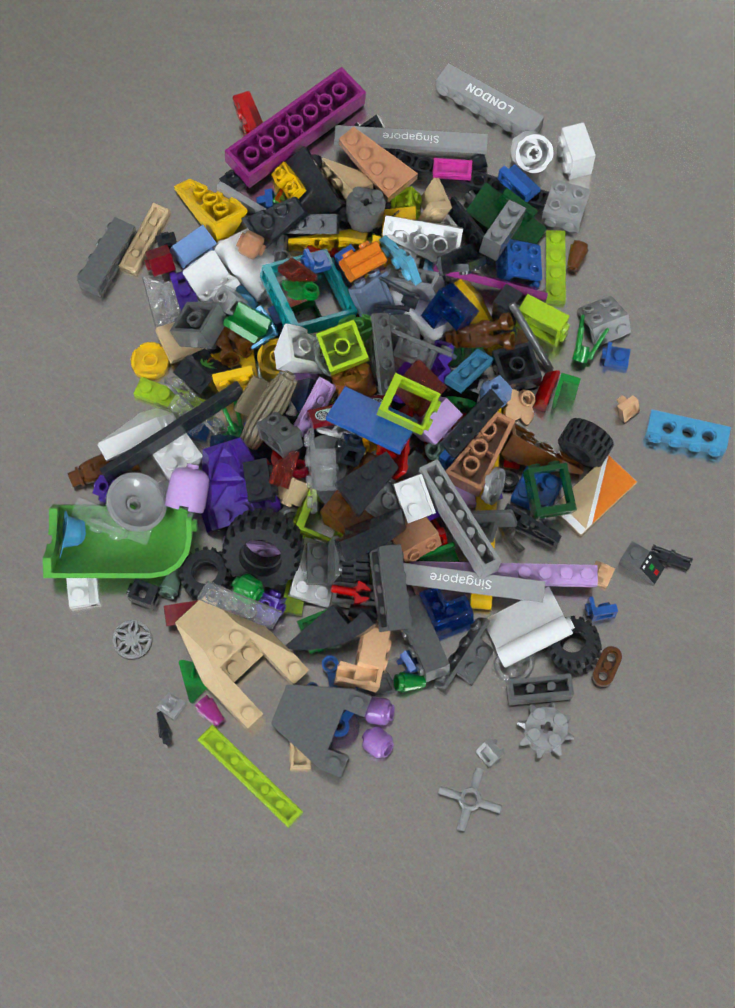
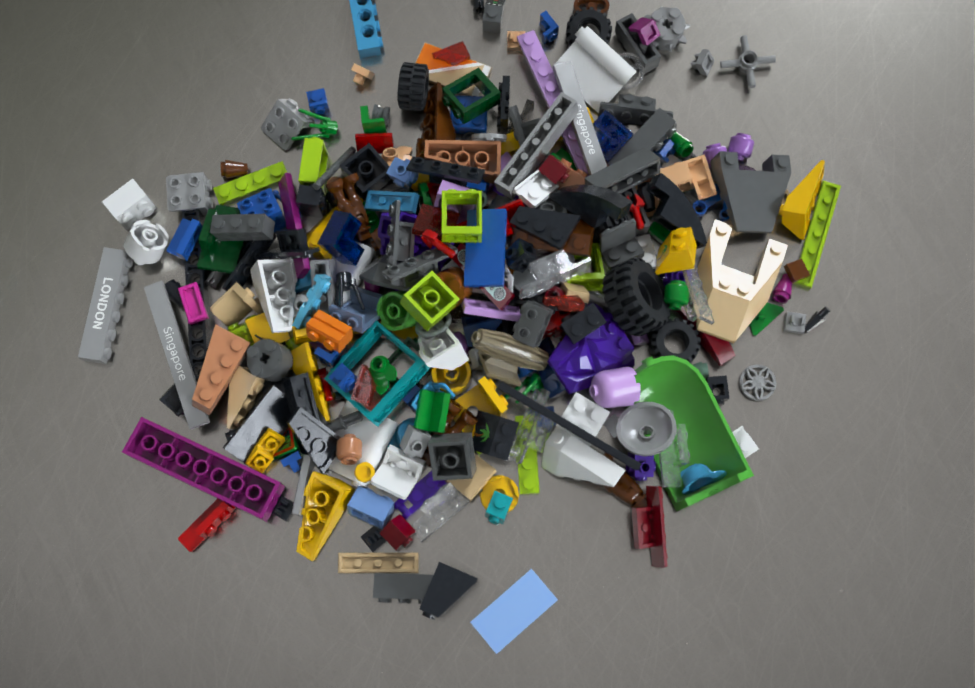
camera: 115 degrees left, 5 degrees up
none -> yellow tile [354,462,375,482]
none -> dark grey wheel [372,104,390,125]
none -> black slope [419,562,478,620]
none -> red bar [421,229,456,258]
none -> clear red tile [432,41,470,66]
none -> light blue tile [470,569,558,654]
none -> teal bracket [485,491,513,525]
none -> dark red brick [538,155,570,185]
none -> magenta panel [628,17,661,46]
none -> dark red bracket [631,486,668,568]
none -> yellow slope [655,227,697,275]
none -> yellow wedge [779,160,825,240]
none -> reddish brown tile [783,259,810,283]

